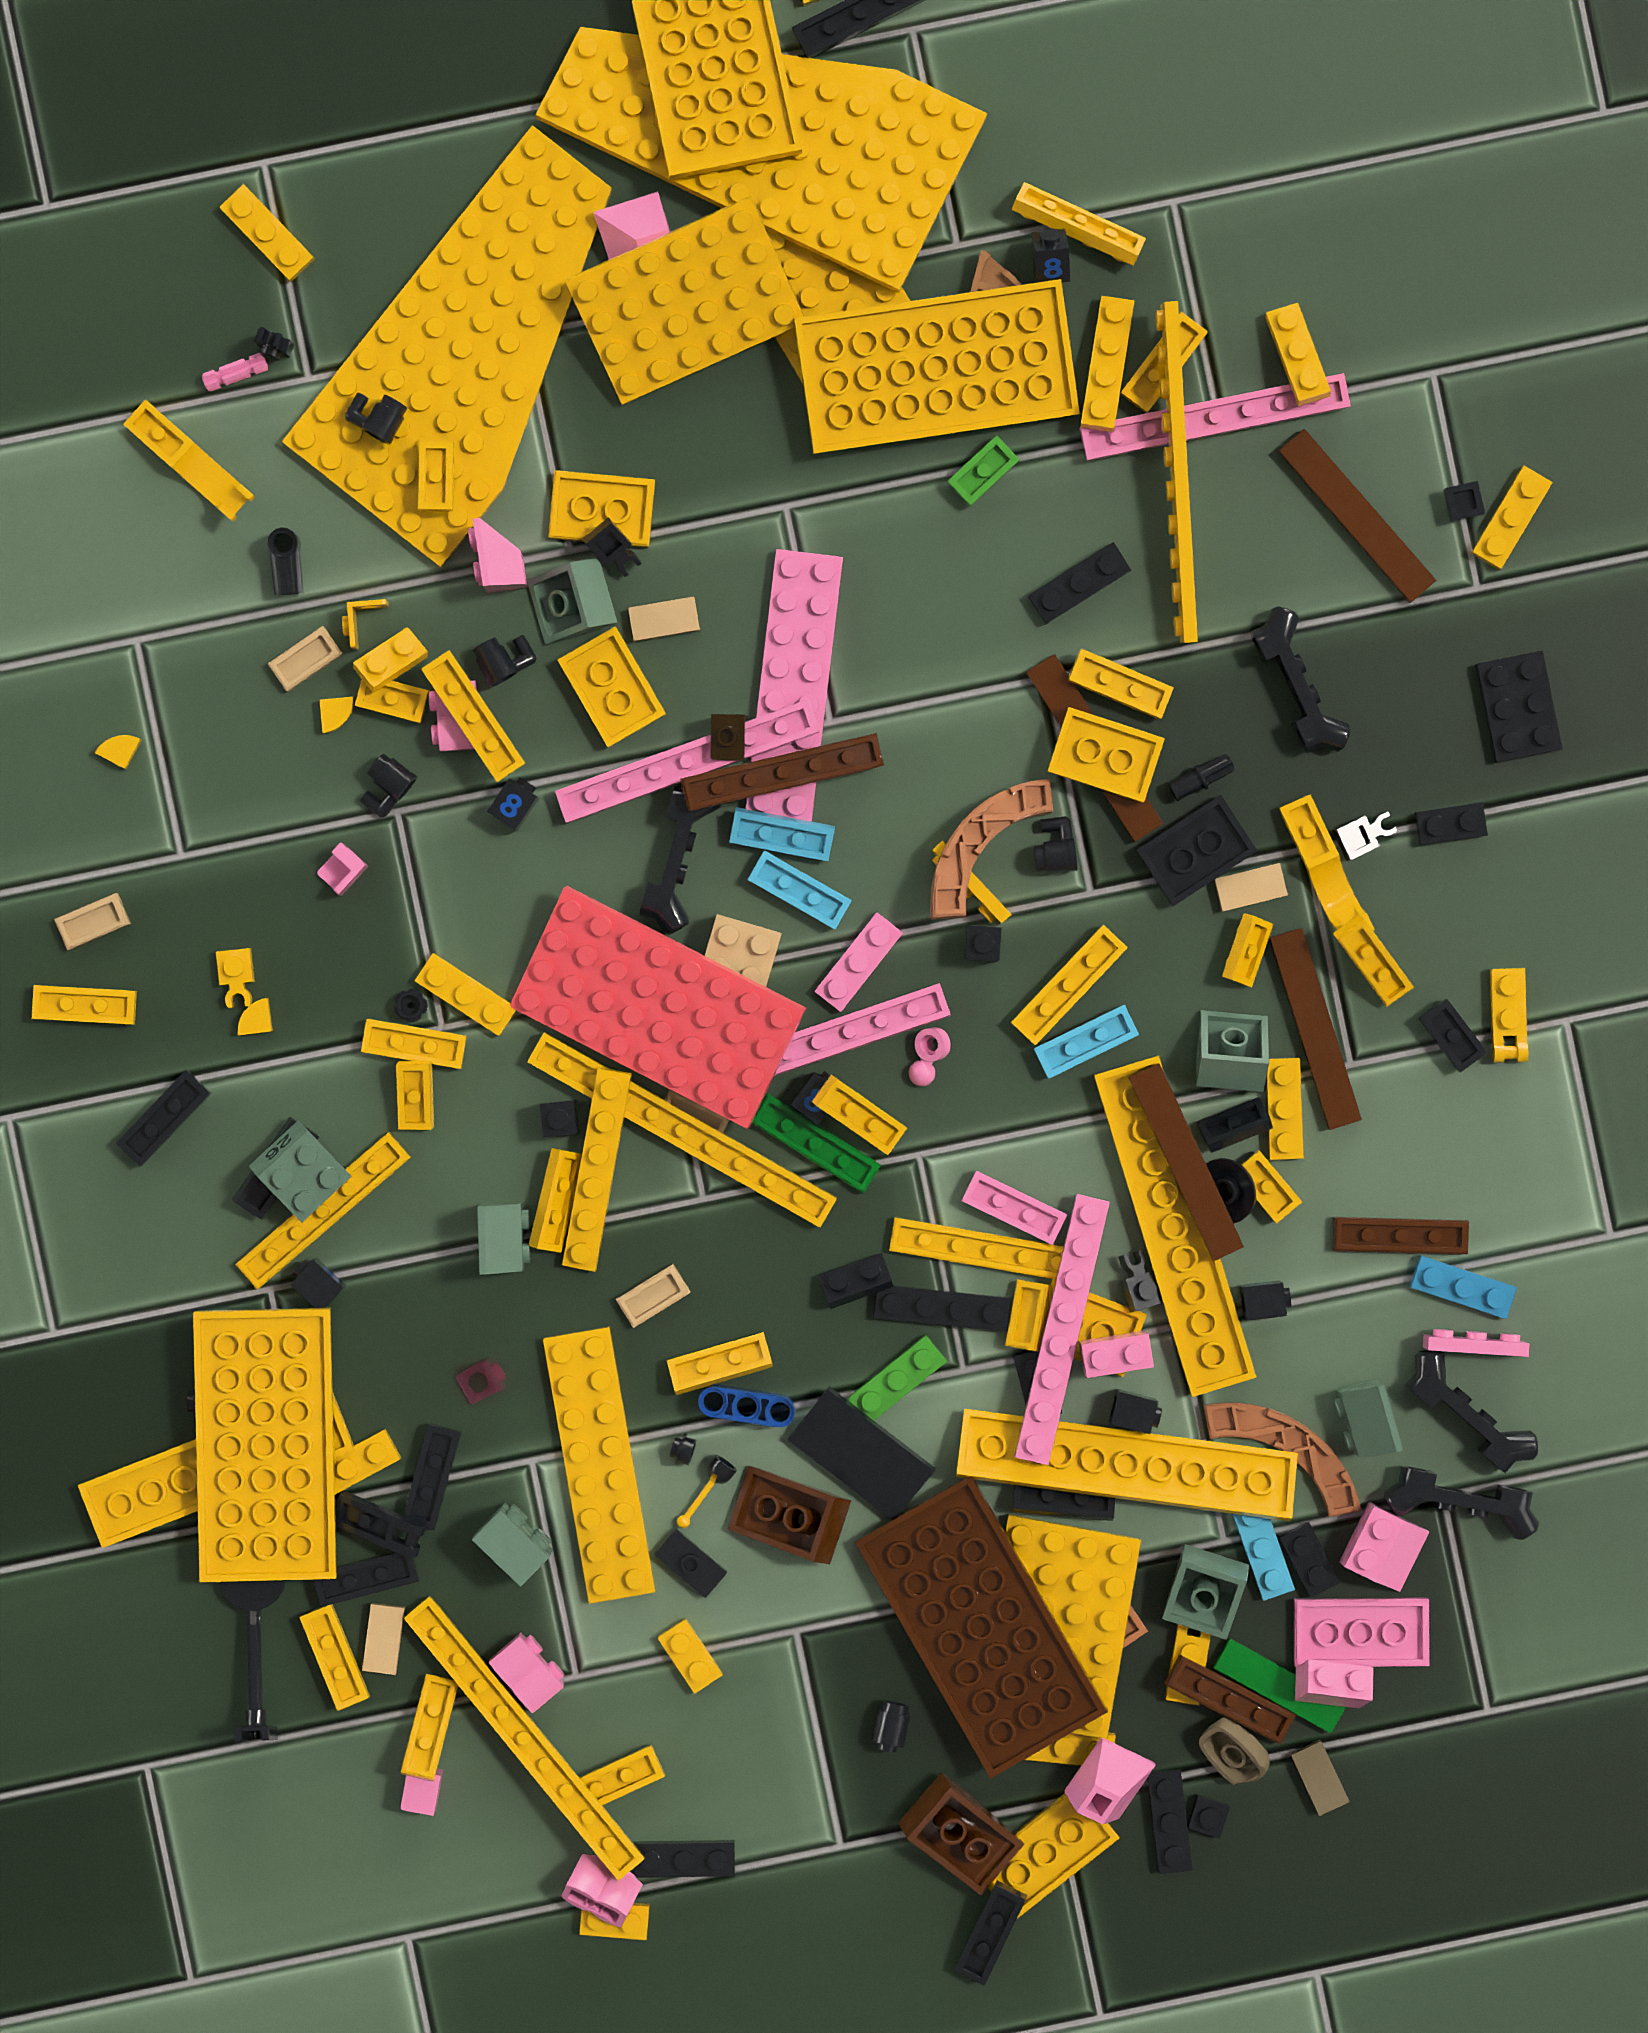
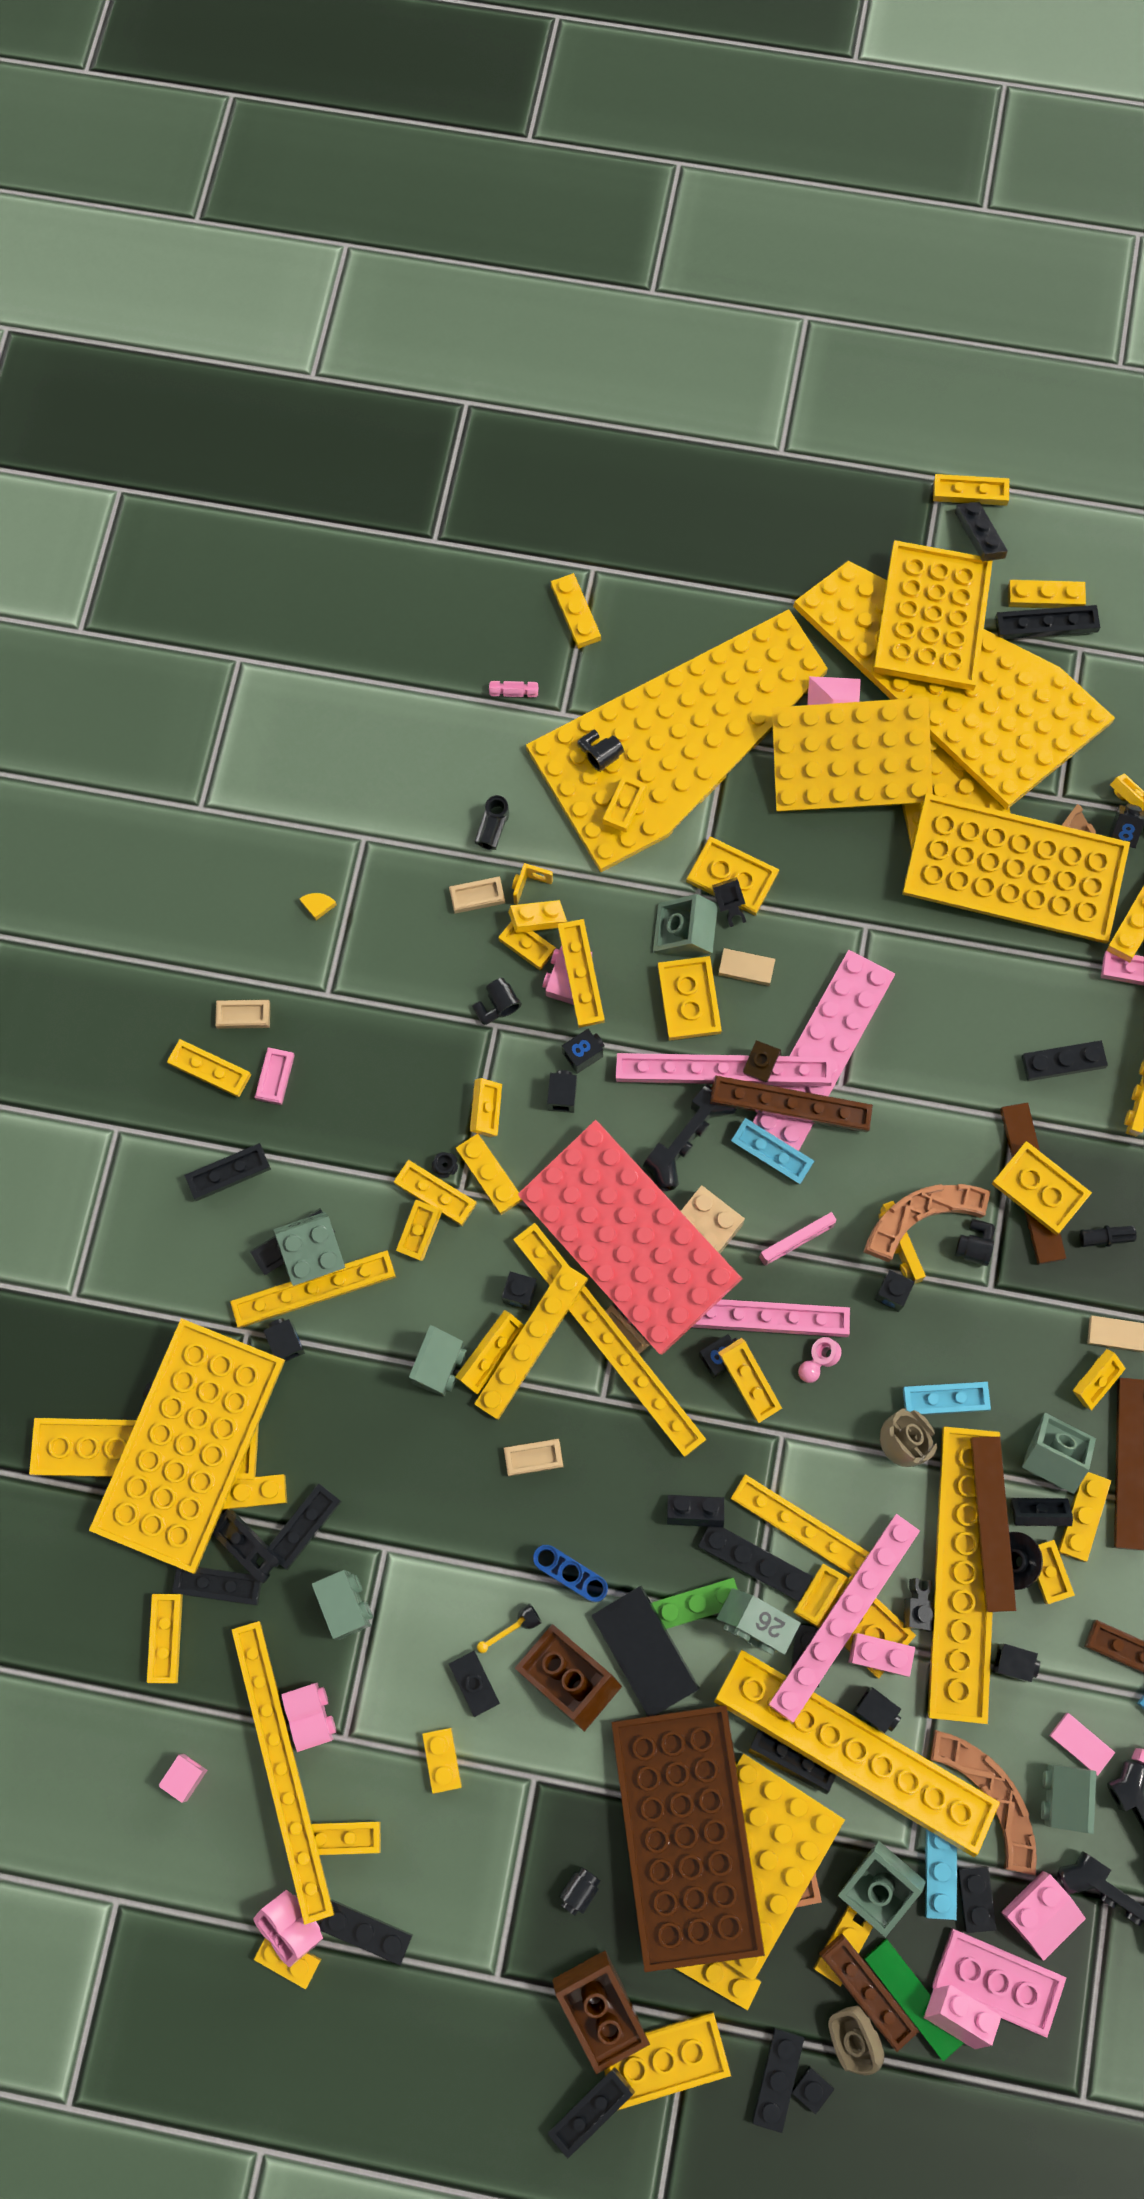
camera: 25 degrees right, 15 degrees down
yellow piece [123,399,255,522] -> none
yellow plate [216,948,255,1008] -> none
black piece [220,1580,286,1742] -> none
yellow tile [238,998,273,1036] -> none
black plate [254,326,294,360] -> none
bright pink panel [317,842,369,896] -> none
yellow tile [320,697,354,734] -> none
tan tile [362,1602,405,1675] -> none
yellow tile [401,1674,458,1782] -> none
clear pink bracket [456,1357,507,1404] -> none
bright pink slope [468,518,528,593] -> none
black piece [473,635,537,688] -> none
yellow plate [543,1326,656,1604] -> none
yellow plate [666,1332,773,1395] -> none
black plate [670,1433,696,1466] -> none
medium azure plate [748,851,852,930] -> none
green tile [752,1093,881,1193] -> none
bright pink plate [814,913,903,1012] -> none
bright green plate [947,435,1020,507] -> none
bright pink plate [961,1171,1067,1245] -> none
yellow plate [1010,925,1128,1045] -> none
bright pink slope [1064,1737,1156,1824] -> none
yellow plate [1067,649,1174,720] -> none
black plate [1135,795,1257,907] -> none
dark tan tile [1290,1739,1350,1816] -> none
none -> bright pink tile [255,1048,295,1105]
none -> yellow plate [470,1078,502,1137]
none -> black brick [547,1070,577,1113]
none -> brick [716,1588,800,1655]
none -> bright pink tile [759,1212,836,1265]
none -> dark tan cylinder [879,1408,937,1467]
none -> bright pink tile [1049,1713,1115,1776]

